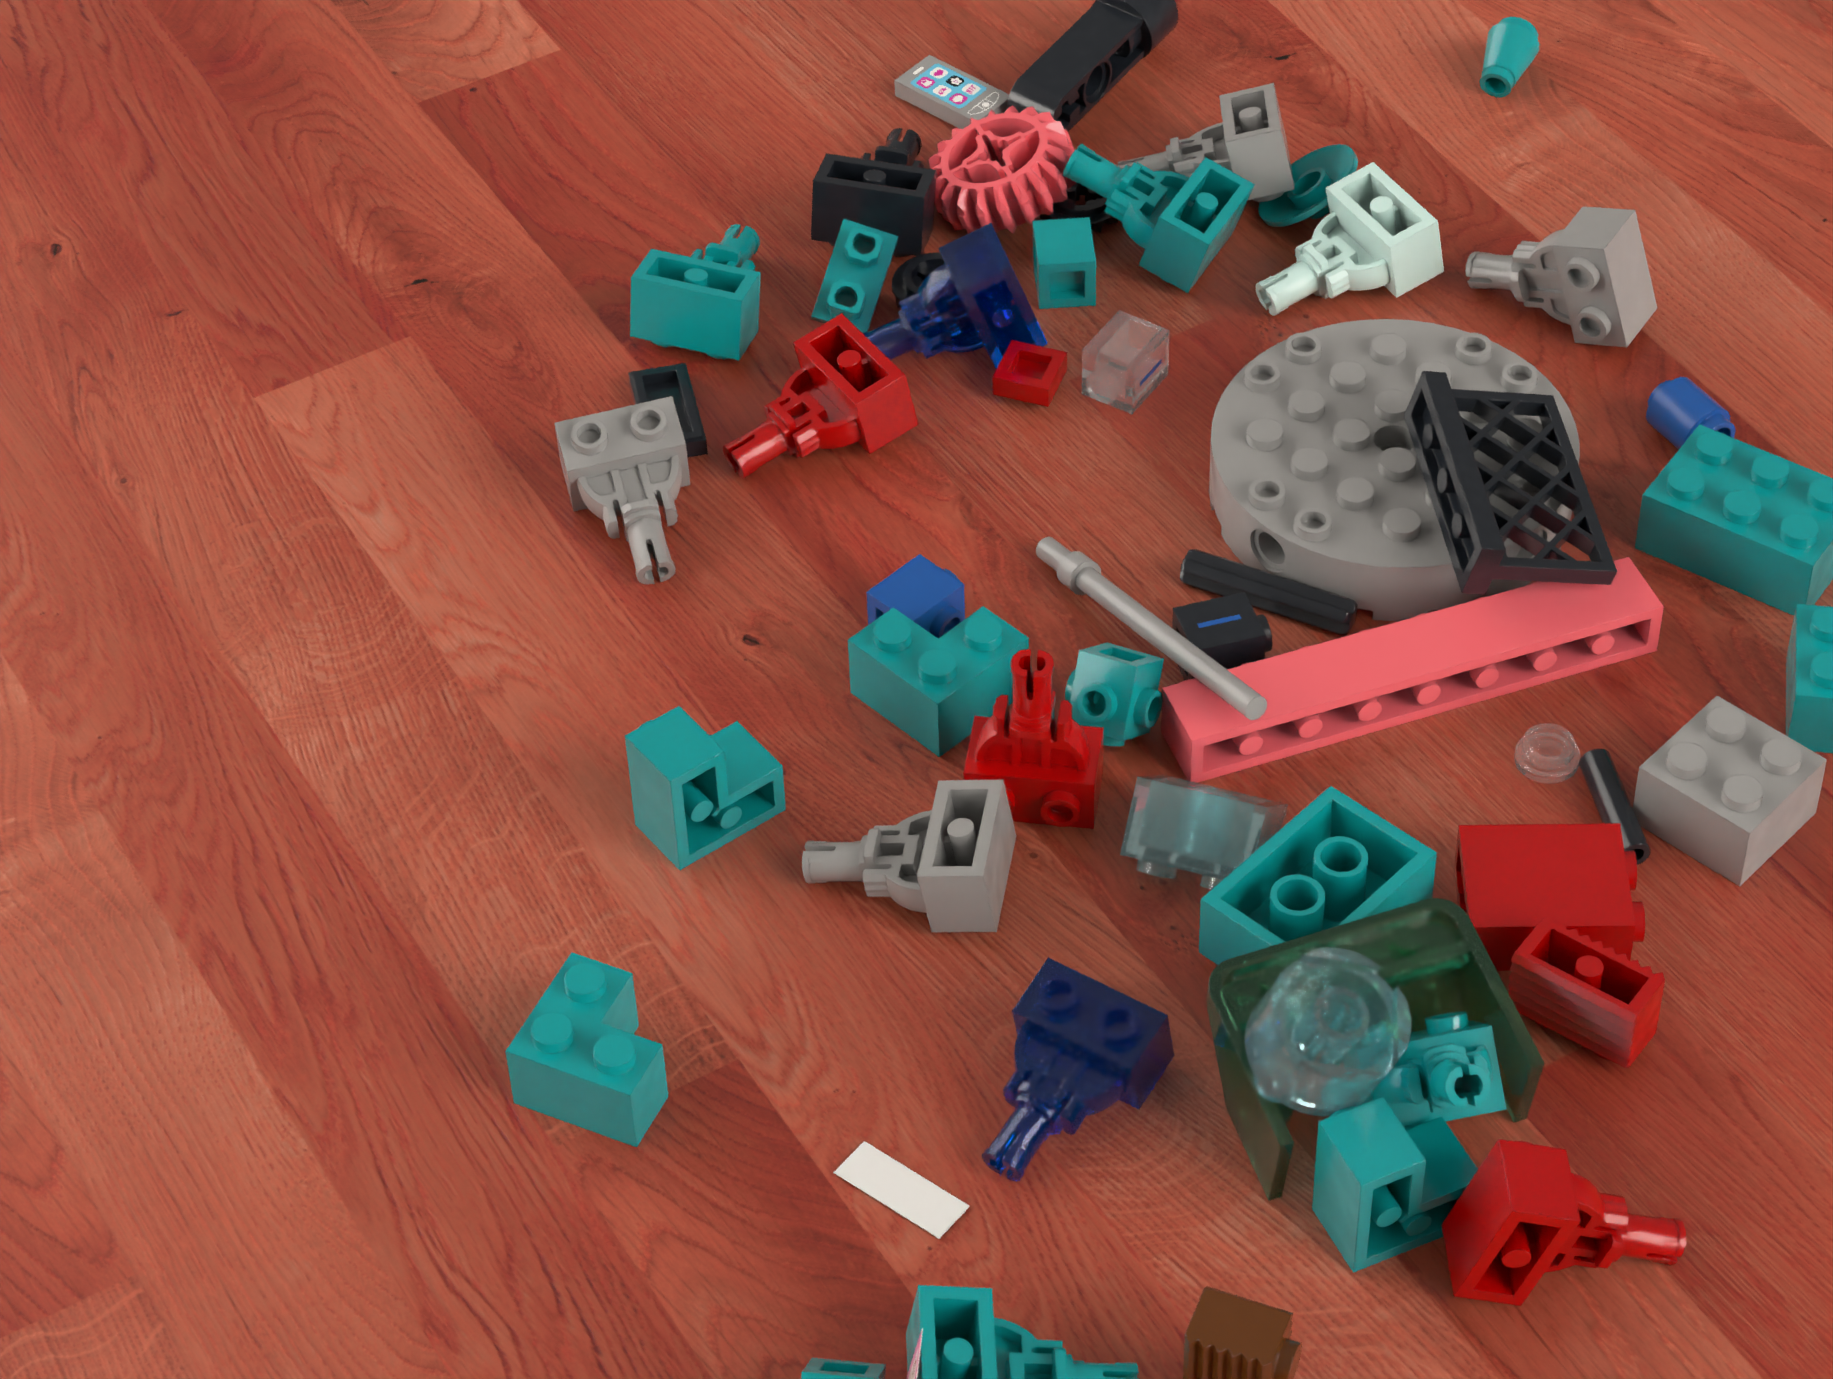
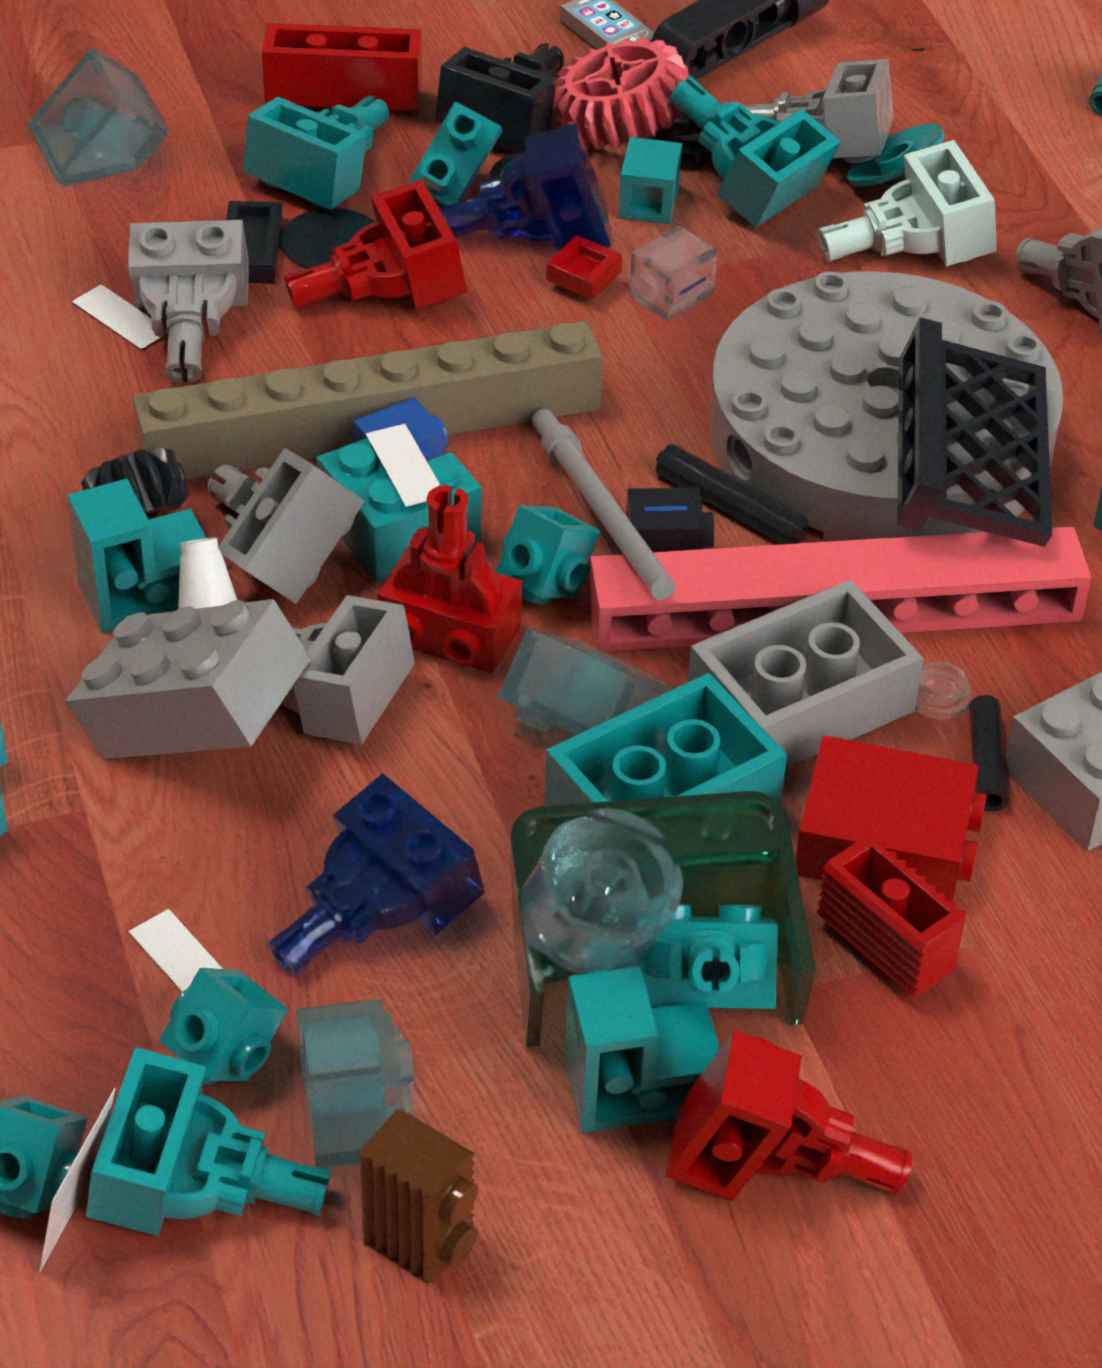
camera: 10 degrees right, 0 degrees up
none -> clear light blue slope [28,47,170,186]
none -> light grey brick [65,599,311,759]
none -> white sticker [72,284,168,350]
none -> black gear [81,446,189,520]
none -> dark tan brick [132,321,603,480]
none -> teal brick [158,968,289,1085]
none -> white cone [178,538,238,609]
none -> light grey brick [207,448,365,604]
none -> red brick [262,23,422,112]
none -> black sticker [280,208,374,268]
none -> clear light blue brick [296,999,414,1168]
none -> white sticker [366,424,440,507]
none -> light grey brick [688,579,924,768]

